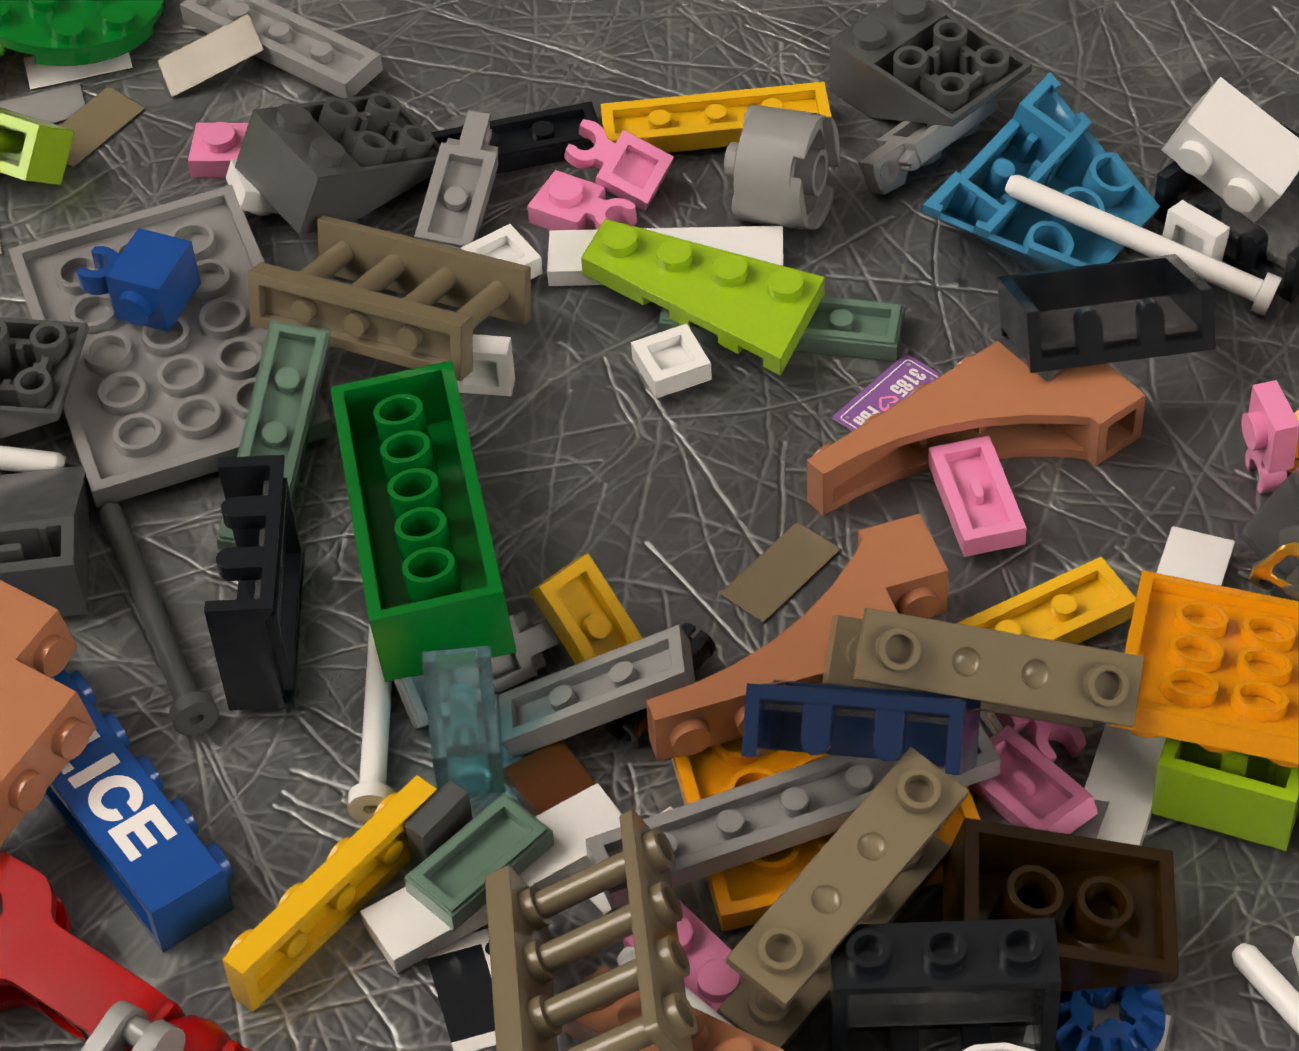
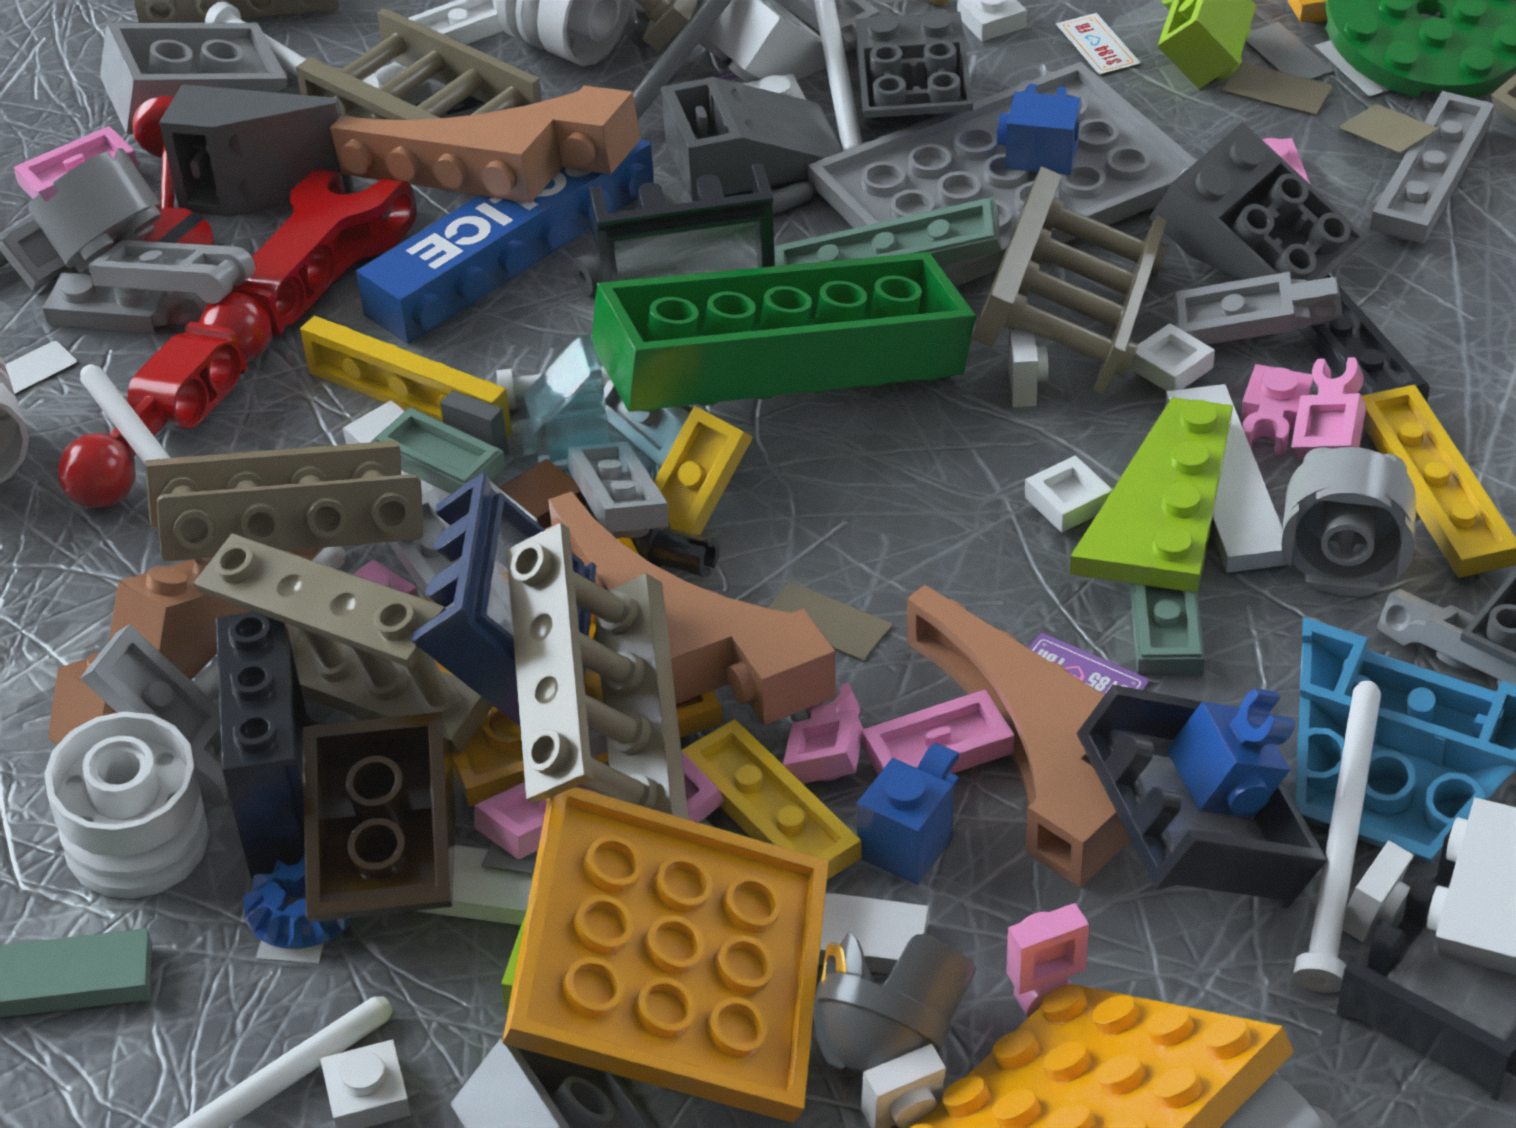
camera: 80 degrees right, 5 degrees down
none -> bright pink plate [783,683,863,784]
none -> blue brick [856,742,959,885]
none -> blue brick [1166,688,1296,818]

